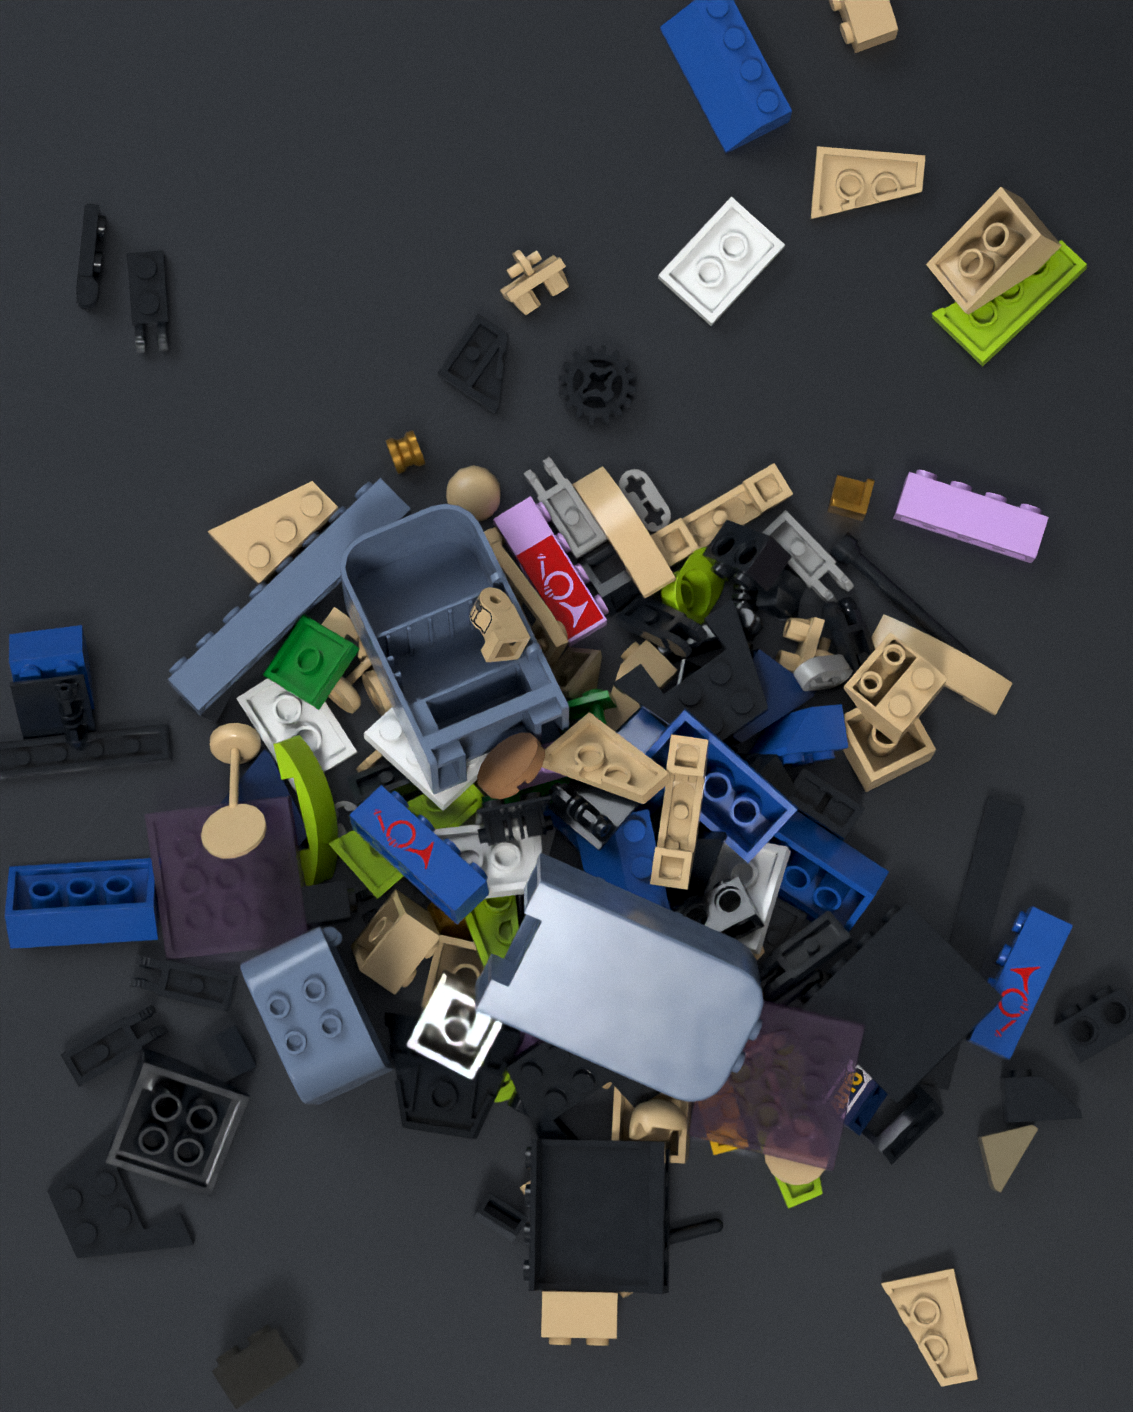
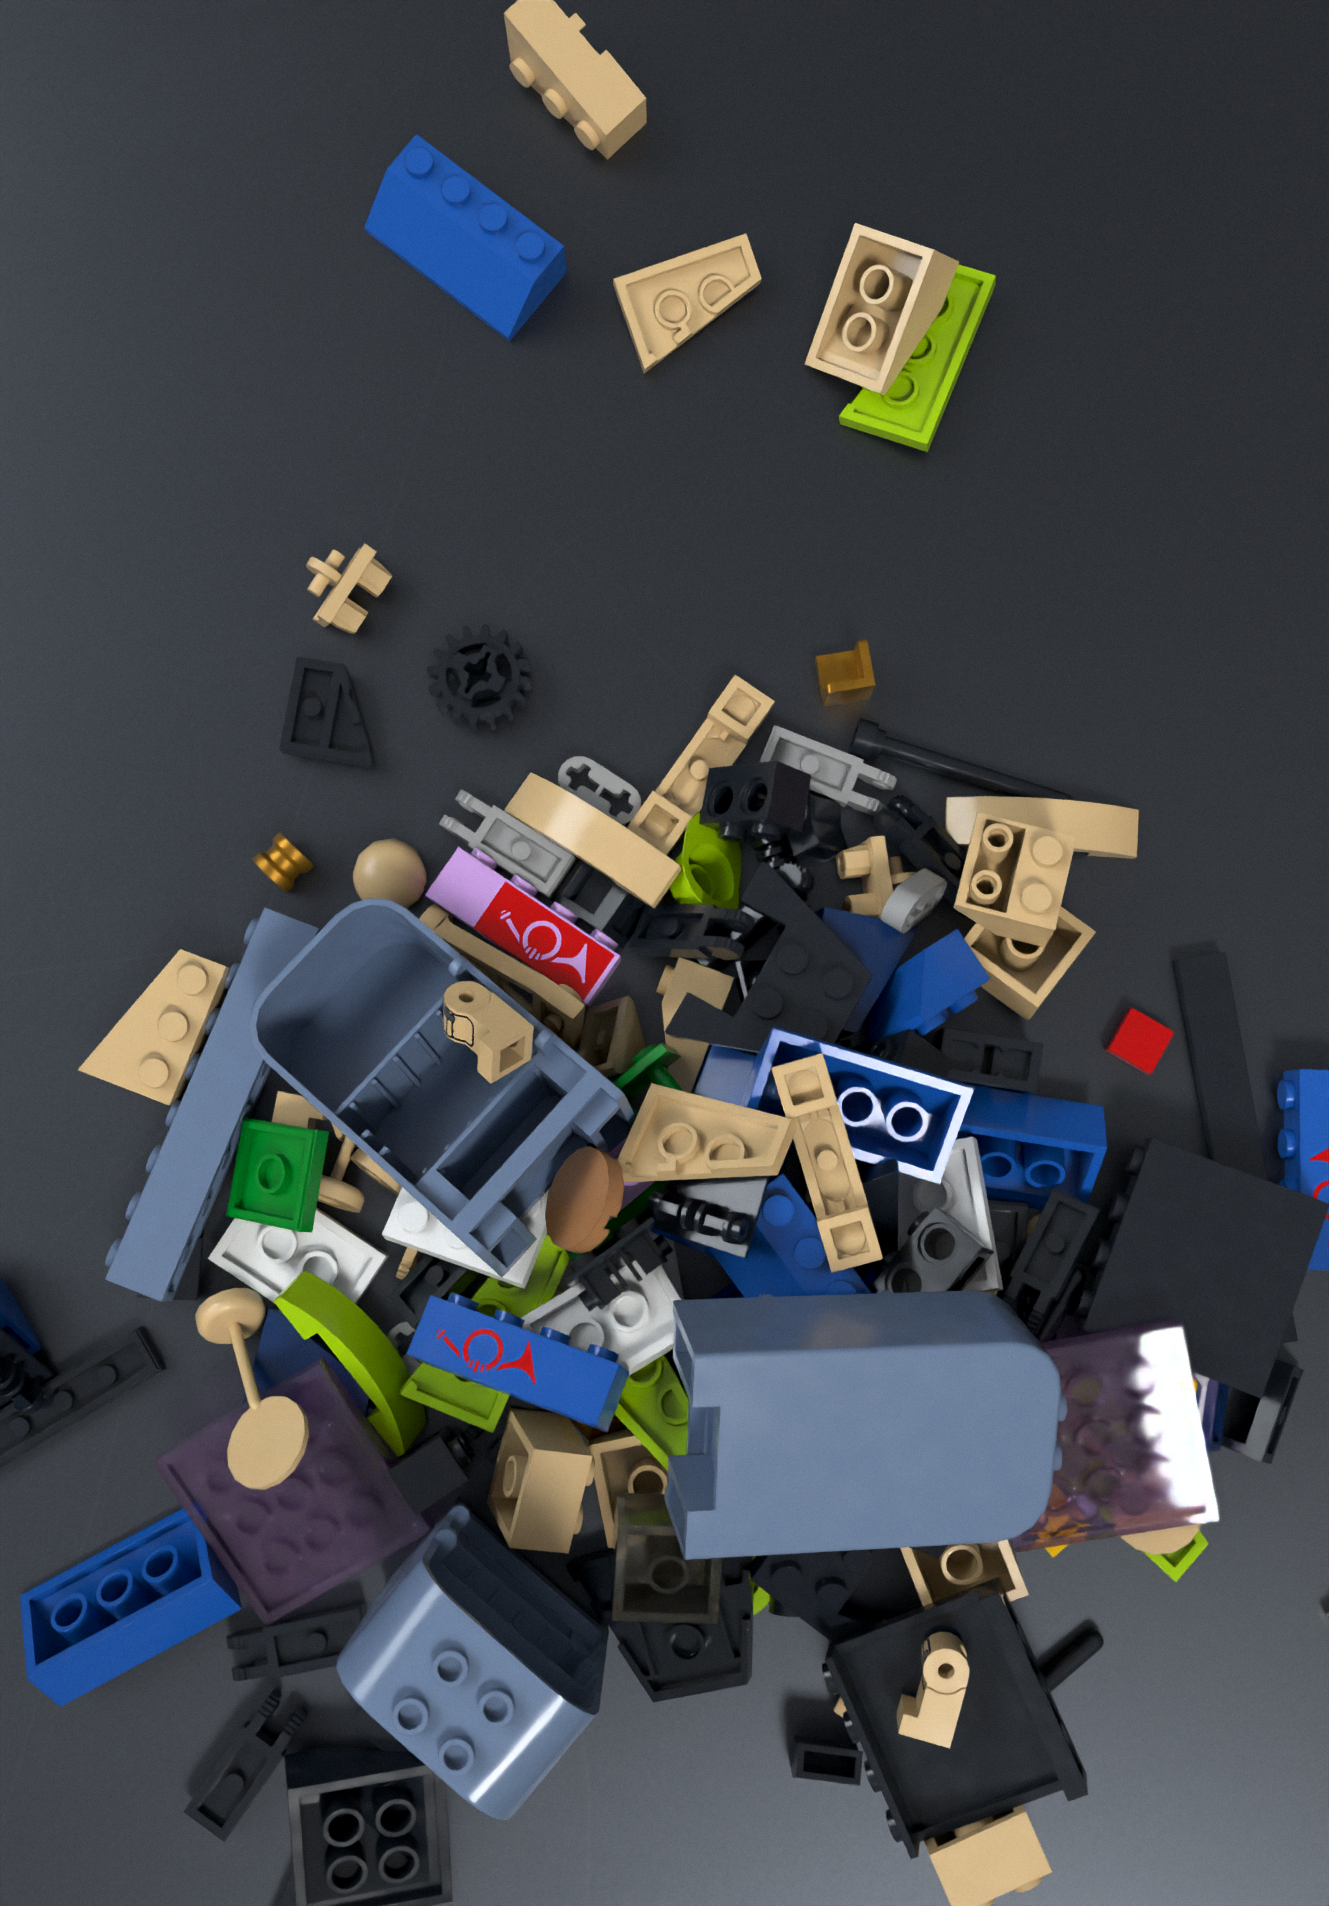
camera: 20 degrees left, 0 degrees up
tan hair [629,1099,687,1141] -> none
white plate [658,197,785,326] -> none
lavender brick [893,470,1049,563] -> none
none -> tan leg [897,1632,969,1748]
none -> red tile [1105,1008,1175,1075]

